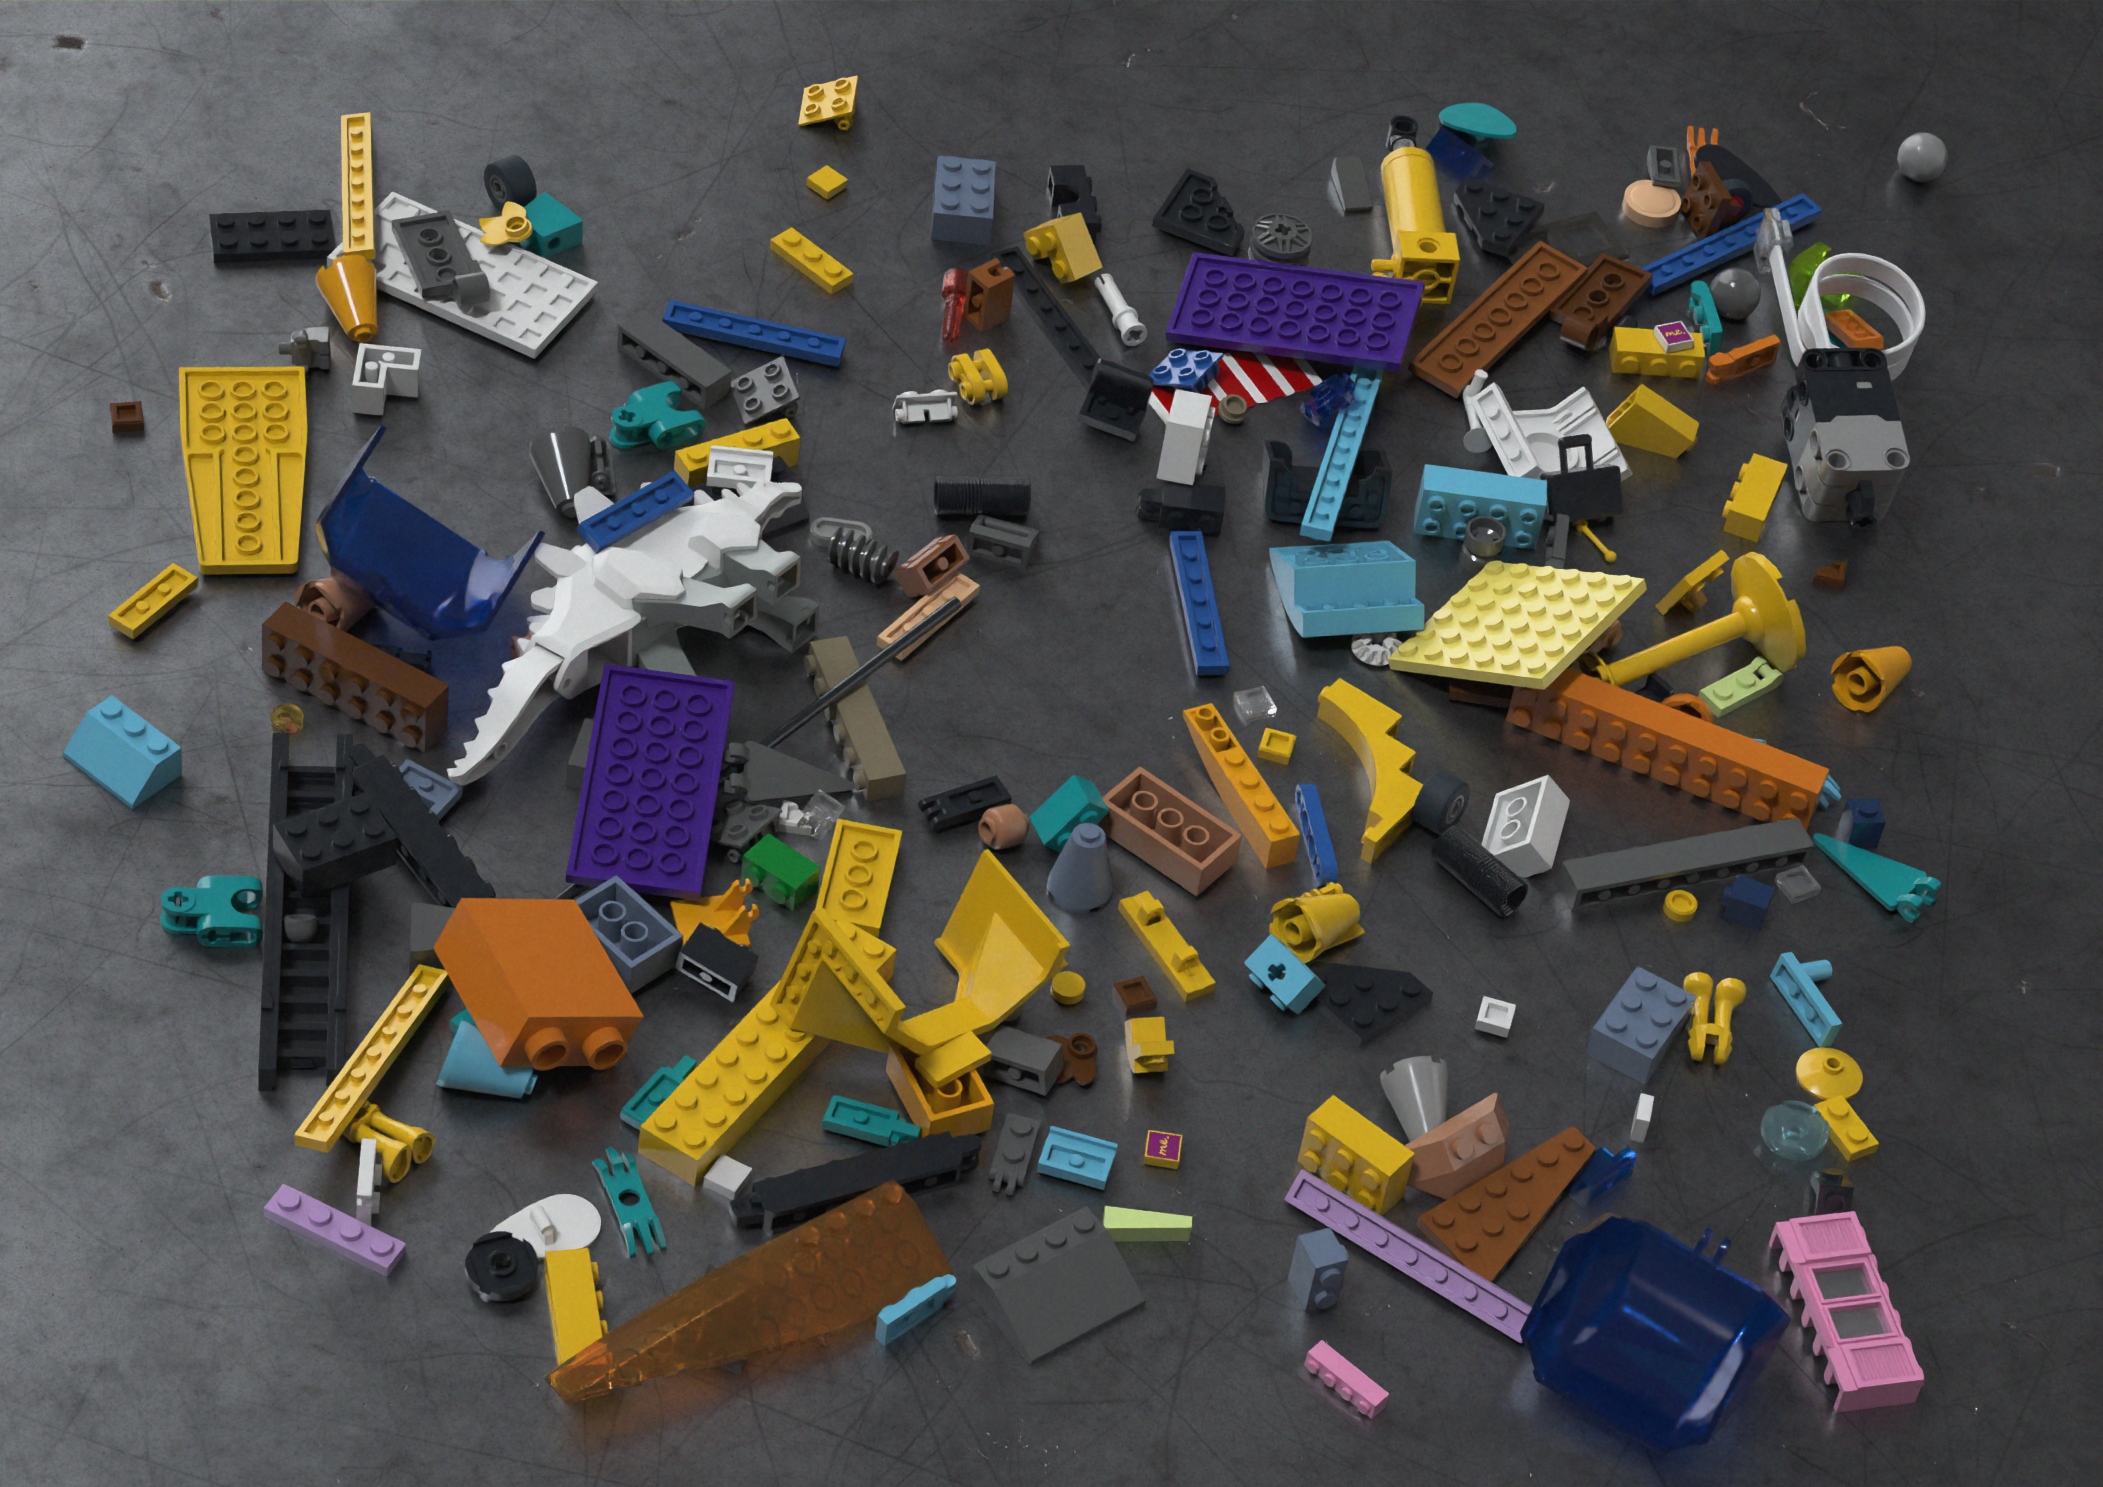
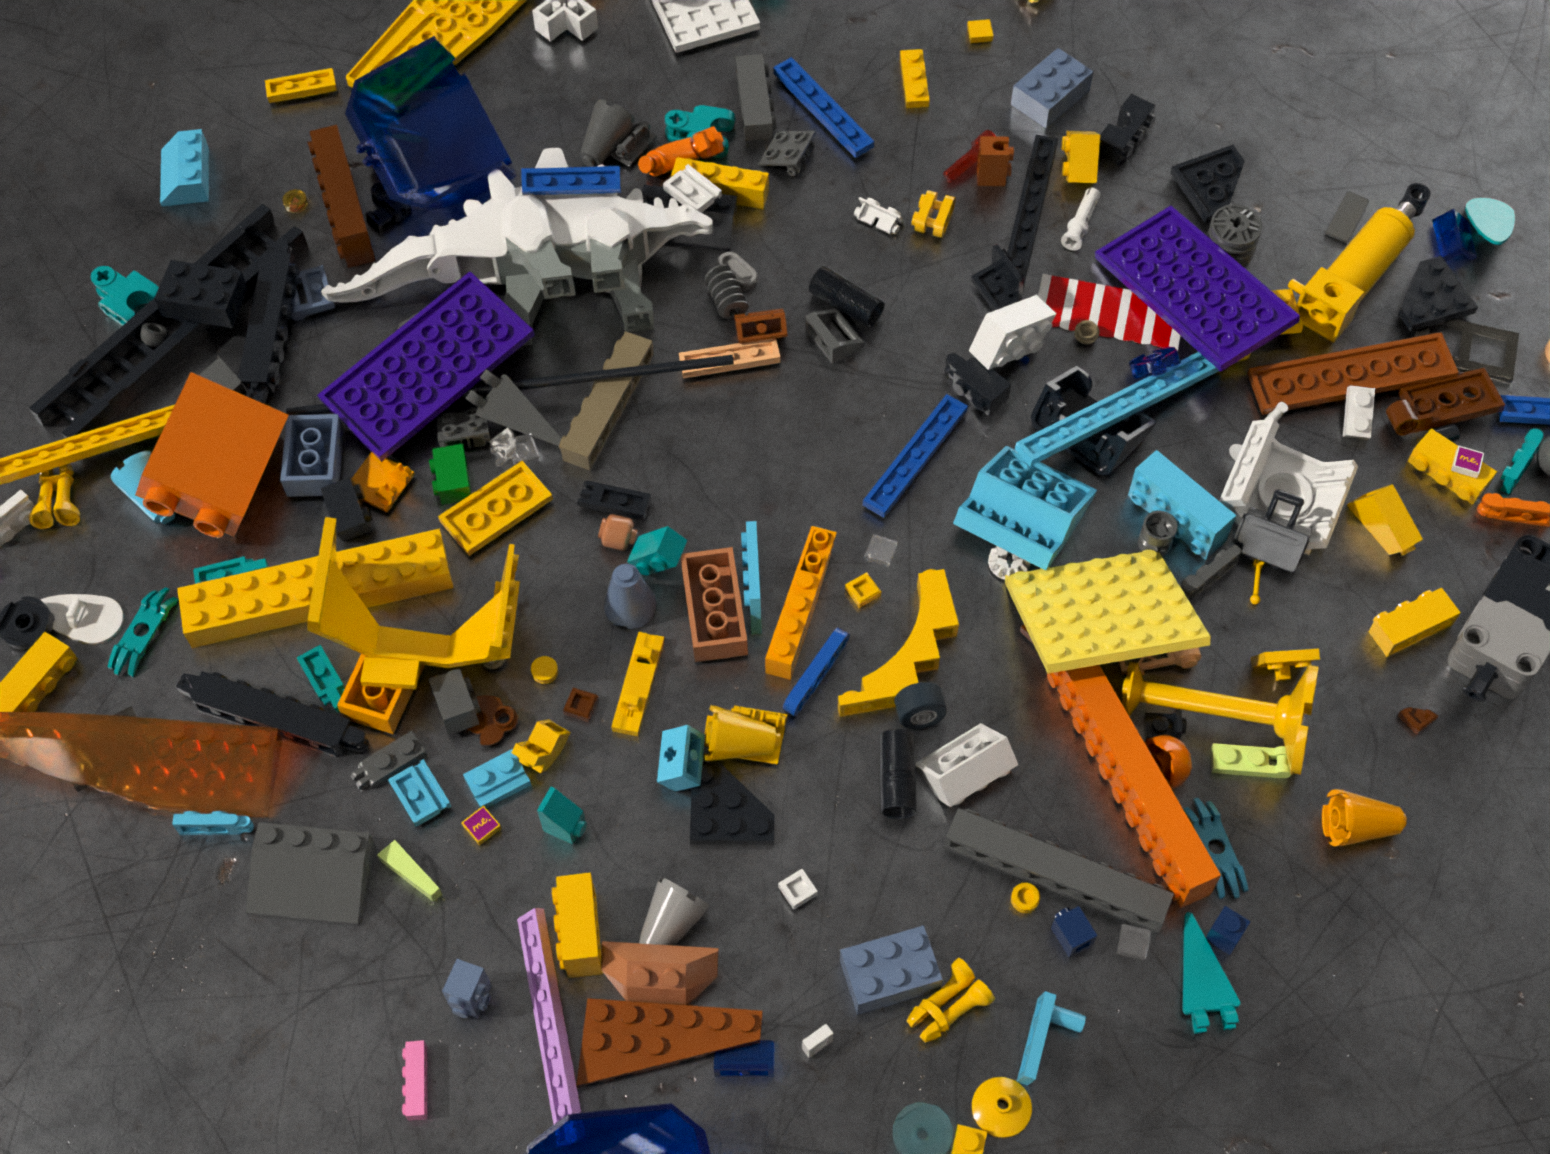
camera: 50 degrees right, 15 degrees up
white tile [703,1154,752,1200] -> none
blue hinge [1148,349,1224,393] -> none
none -> medium azure plate [463,749,531,809]
none -> teal slope [537,787,587,845]
none -> orange piece [638,126,724,176]
none -> medium azure wing [741,521,762,635]
none -> white plate [1343,386,1375,440]

